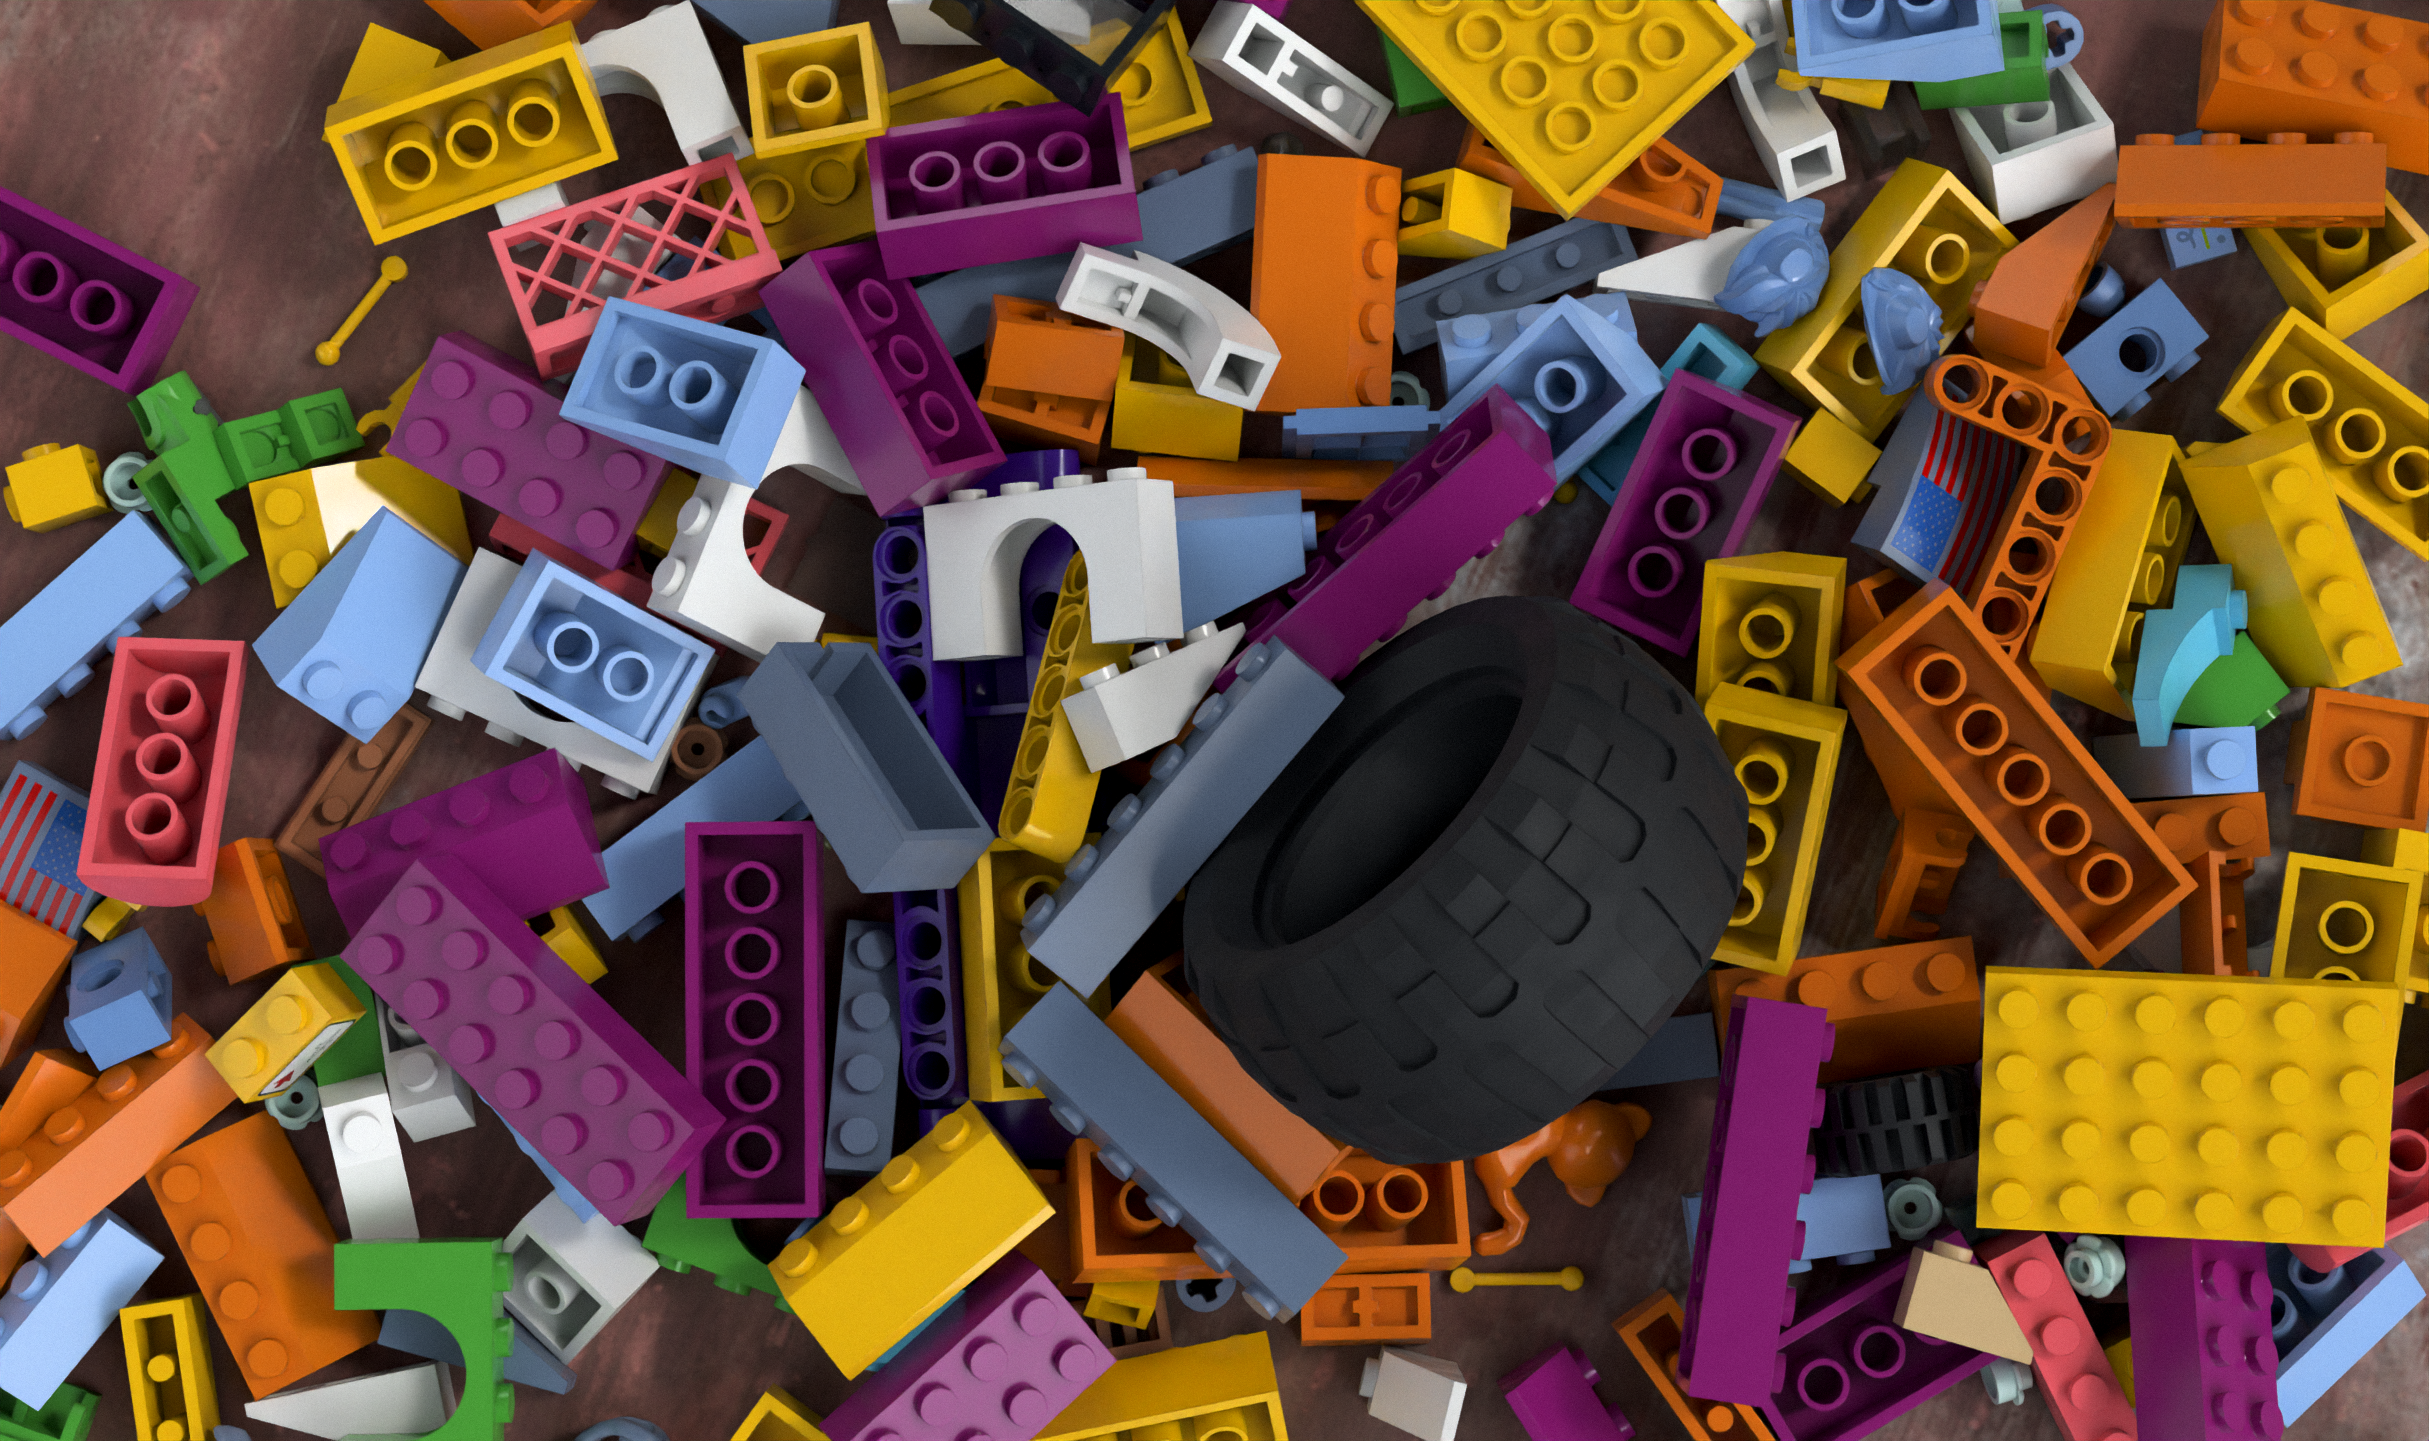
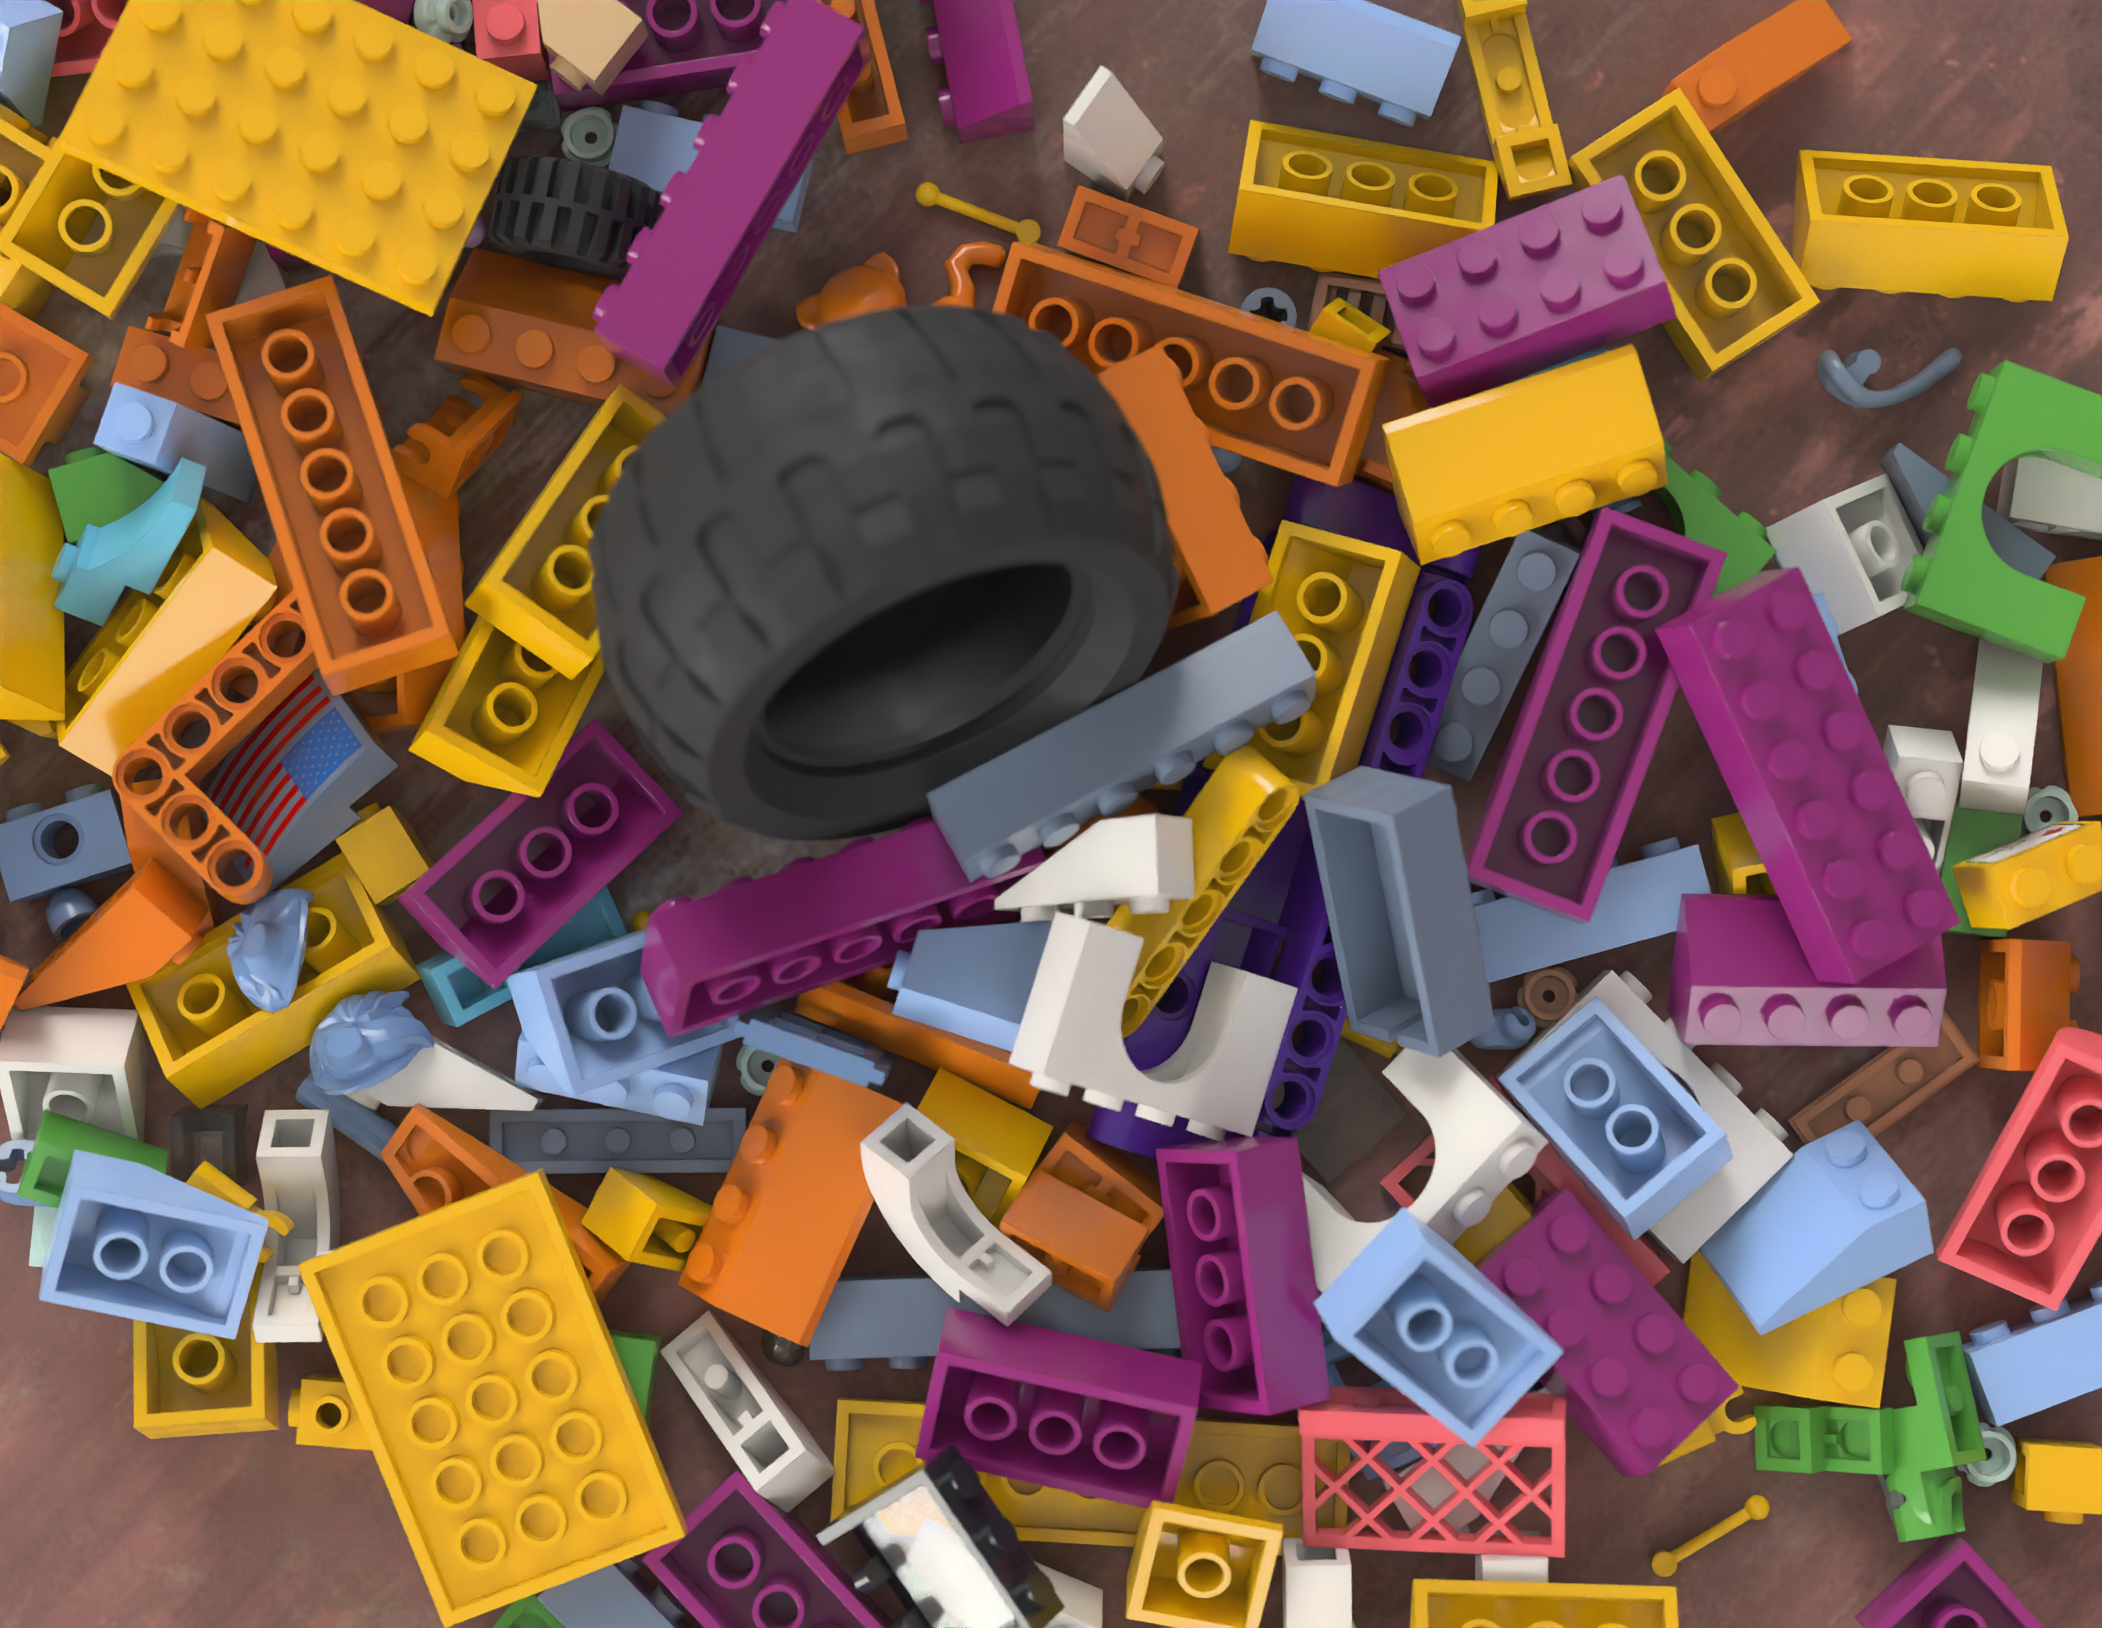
camera: 155 degrees left, 0 degrees up
sand blue brick [997,980,1349,1324] -> none

